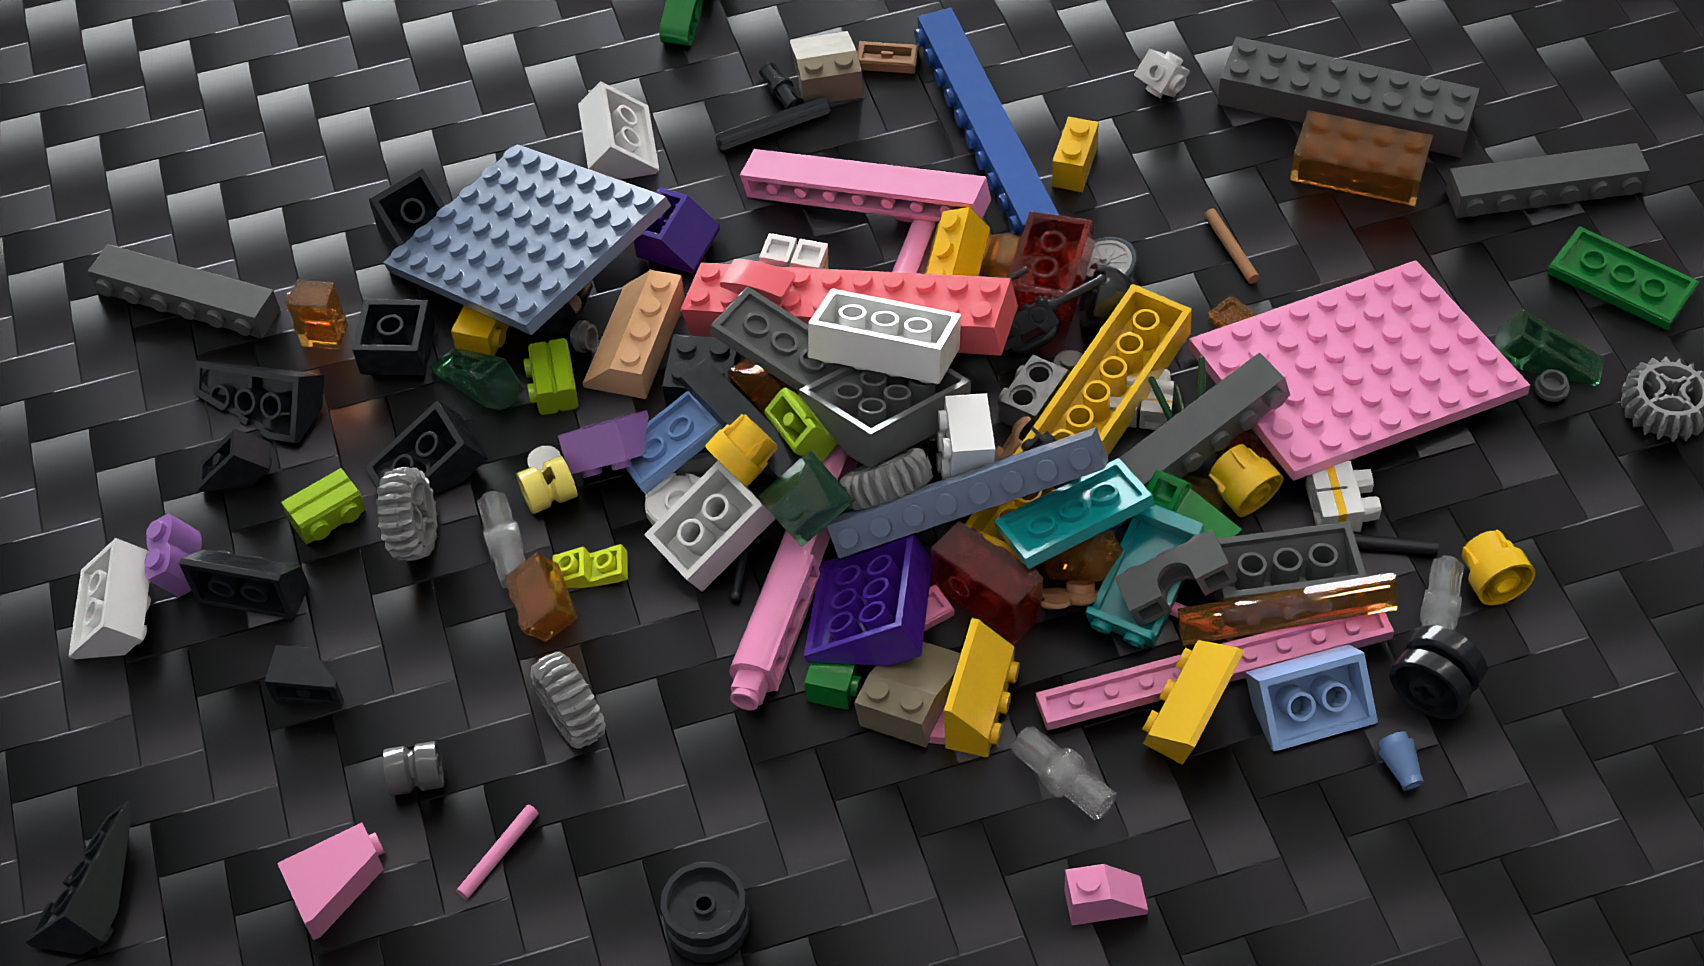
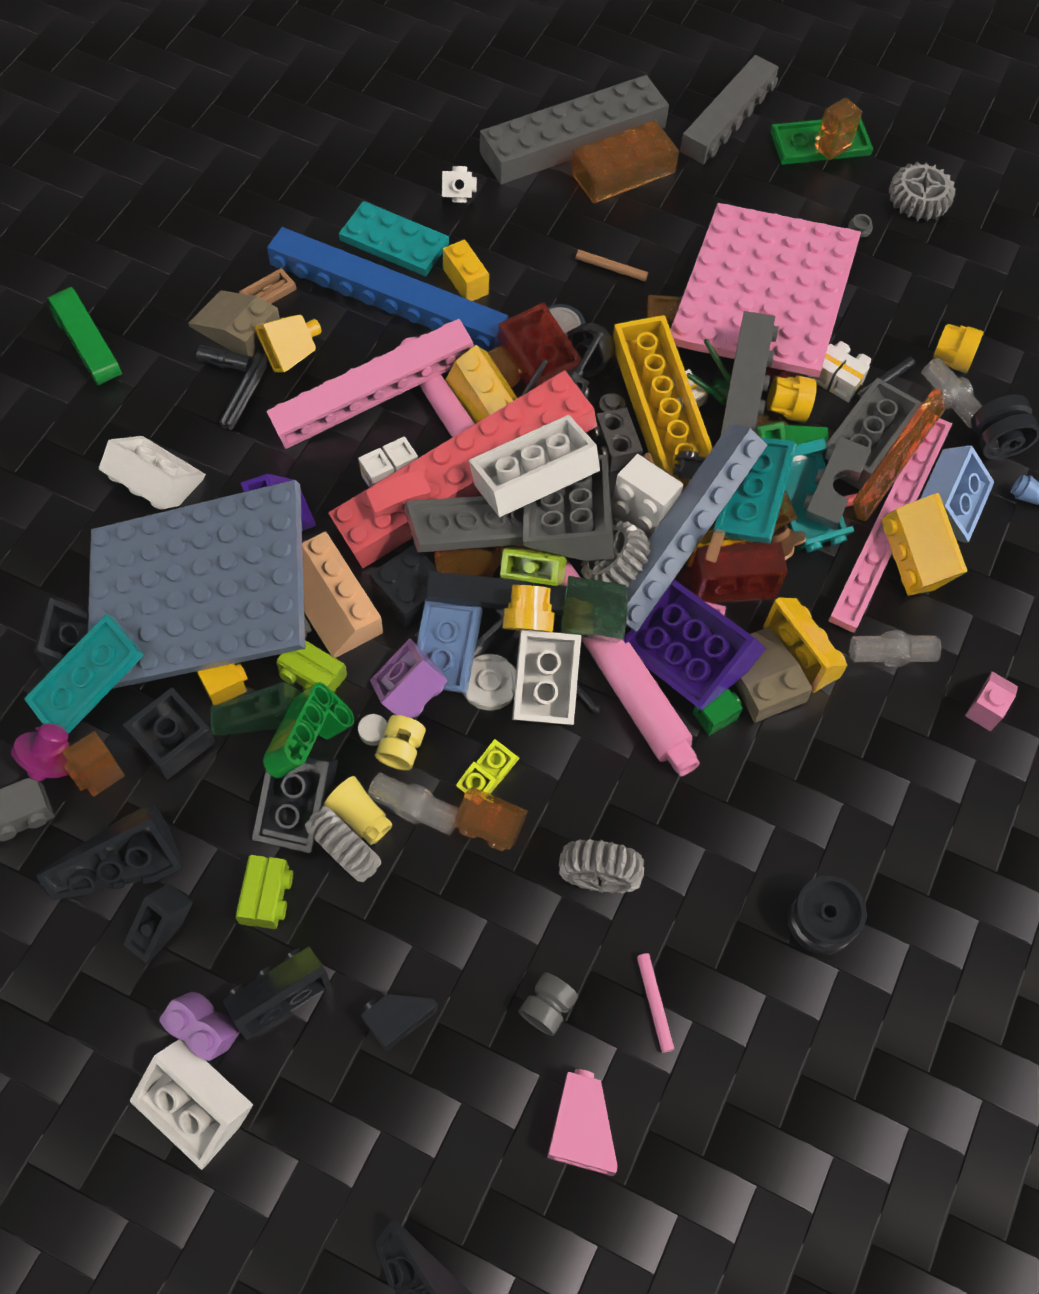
camera: 55 degrees left, 10 degrees up
clear green slope [1494,309,1604,386] -> none
none -> magenta plate [11,723,76,781]
none -> teal plate [24,614,144,734]
none -> yellow torso [254,315,322,373]
none -> green beam [263,682,354,778]
none -> light yellow plant [324,776,392,845]
none -> teal plate [339,201,449,277]
none -> medium nougat tile [705,528,726,563]
none -> clear orange brick [814,97,862,160]

